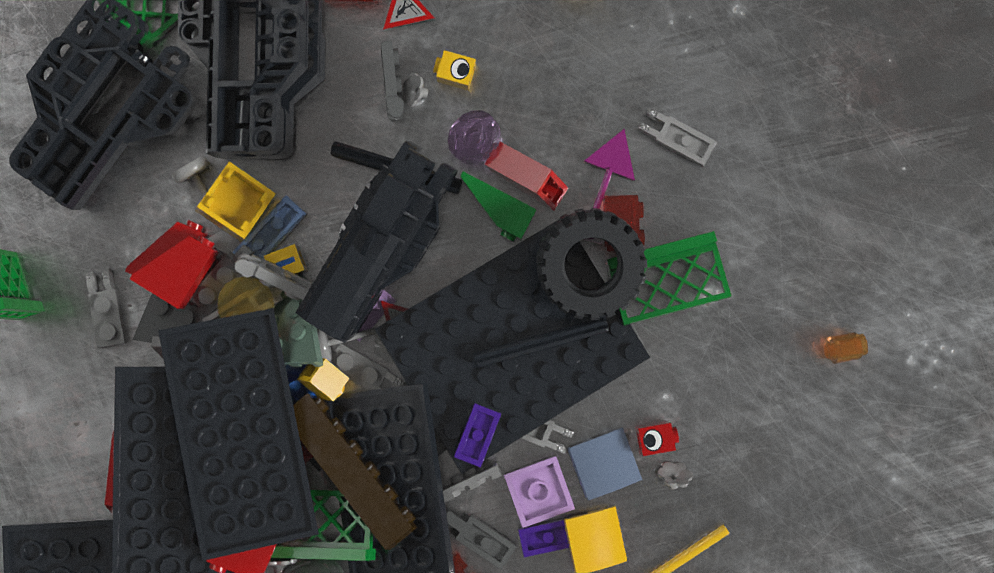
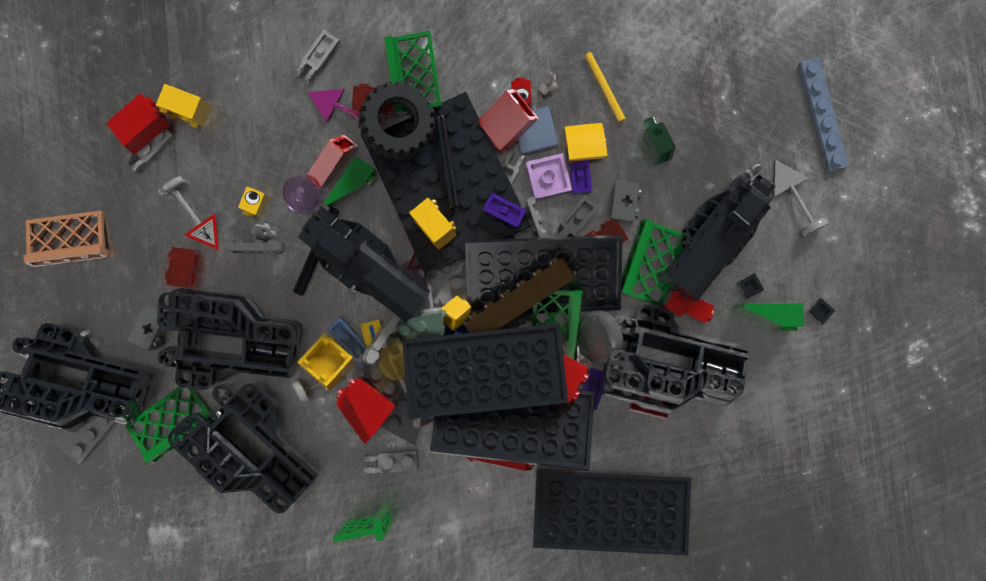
camera: 80 degrees left, 0 degrees up
none -> yellow container [409,198,457,250]
none -> brick [477,89,539,151]

